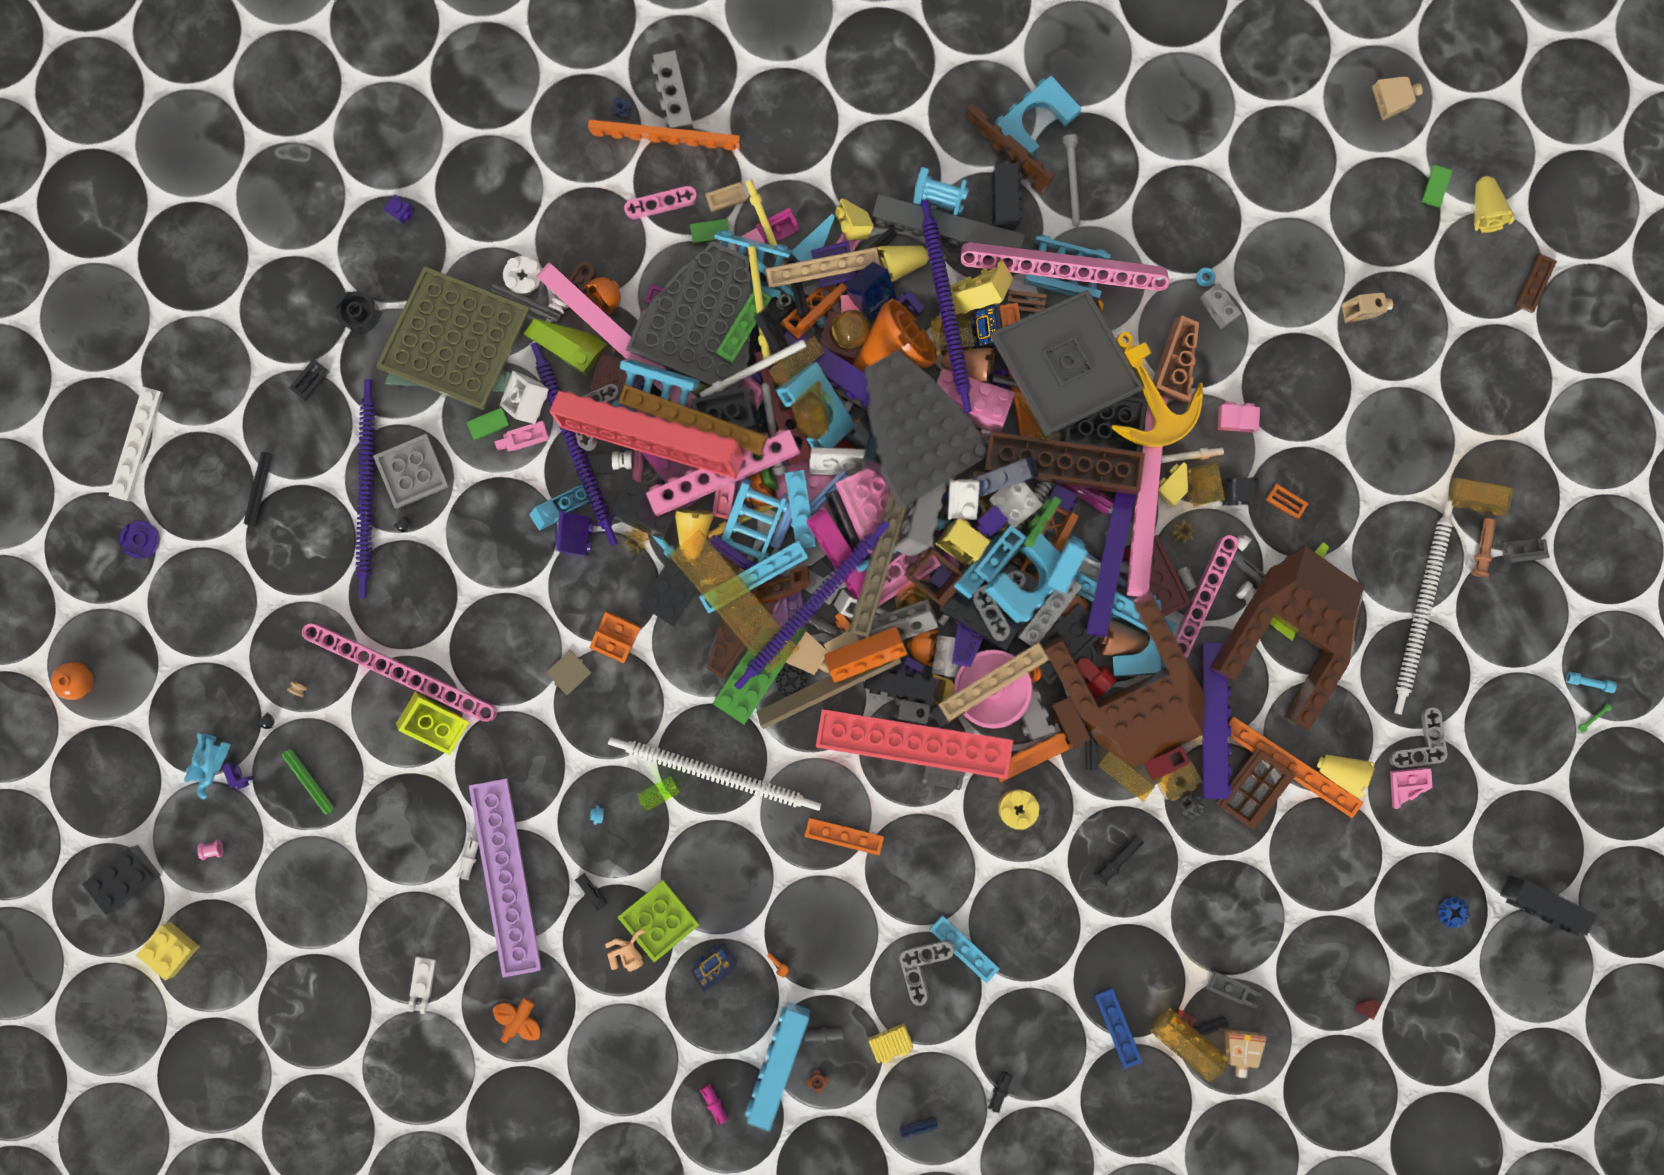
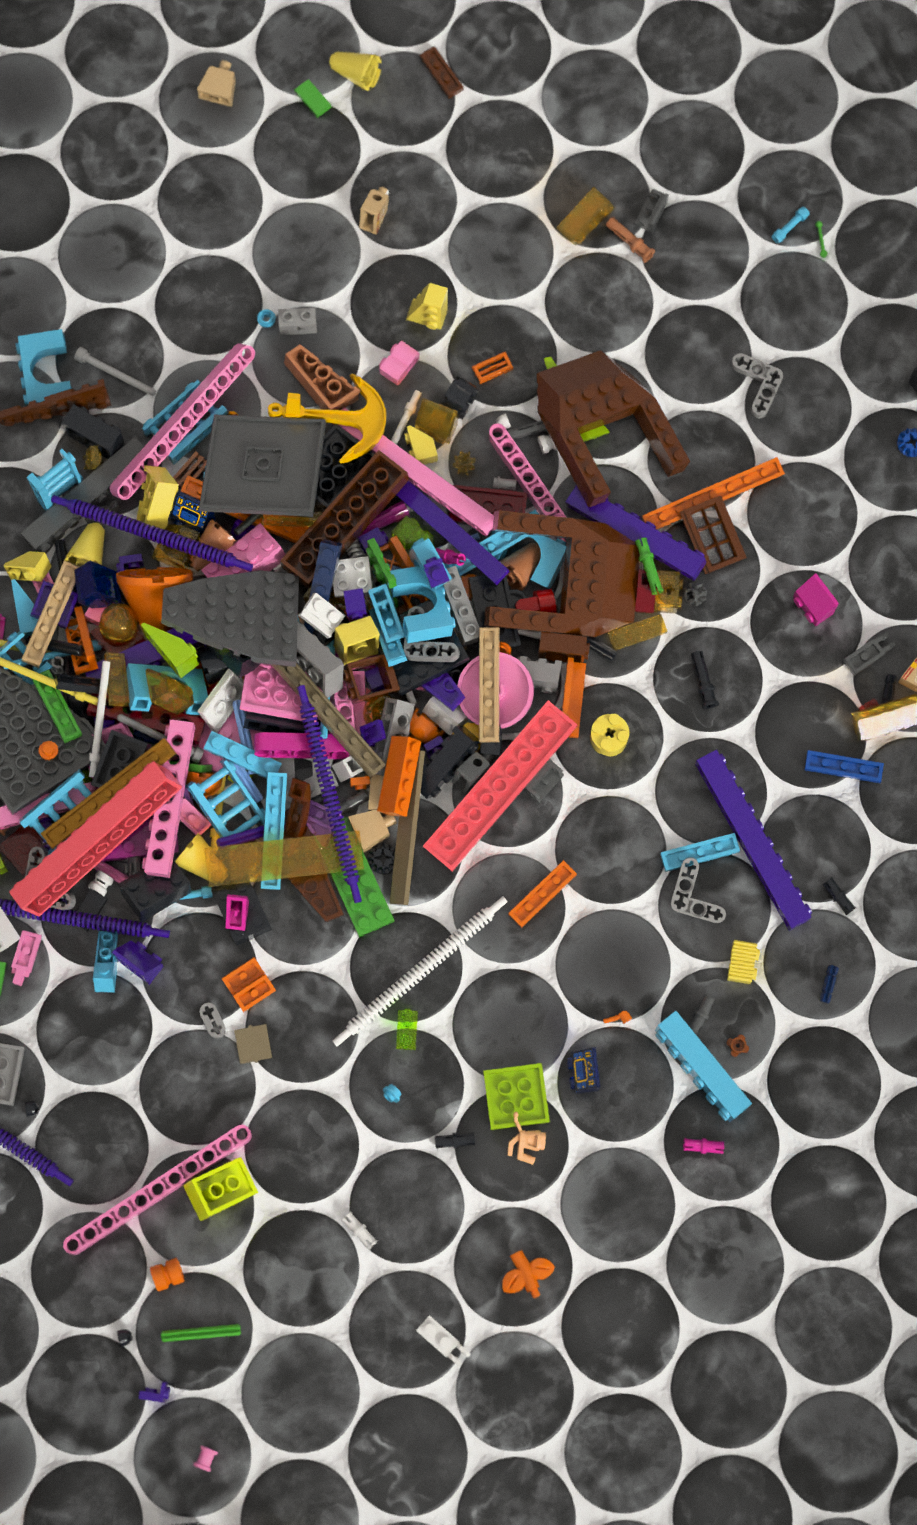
camera: 60 degrees left, 10 degrees down
medium azure animal [184,733,231,799] -> none
tan bush [287,681,307,697] -> none
lavender plate [469,778,542,978] -> none
clear yellow gear [624,529,648,554] -> none
light yellow cone [1317,754,1375,799] -> none
bright pink wing [1390,767,1432,809] -> none
white hose [1394,500,1454,715] -> none
none -> orange plate [39,741,58,760]
none -> clear yellow plate [82,446,102,469]
none -> lime slope [141,622,199,679]
none -> orange wheel [150,1257,185,1292]
none -> light grey beam [200,1003,226,1039]
none -> dark pink slope [226,894,249,931]
none -> dark purple bracket [359,720,386,747]
none -> clear neon green slope [391,515,434,549]
none -> light yellow wedge [406,283,448,330]
none -> dark purple bracket [422,556,450,588]
none -> dark pink pin [435,548,466,566]
none -> bright green pin [635,538,664,595]
none -> dark purple brick [695,750,812,931]
none -> dark pink slope [793,573,839,626]

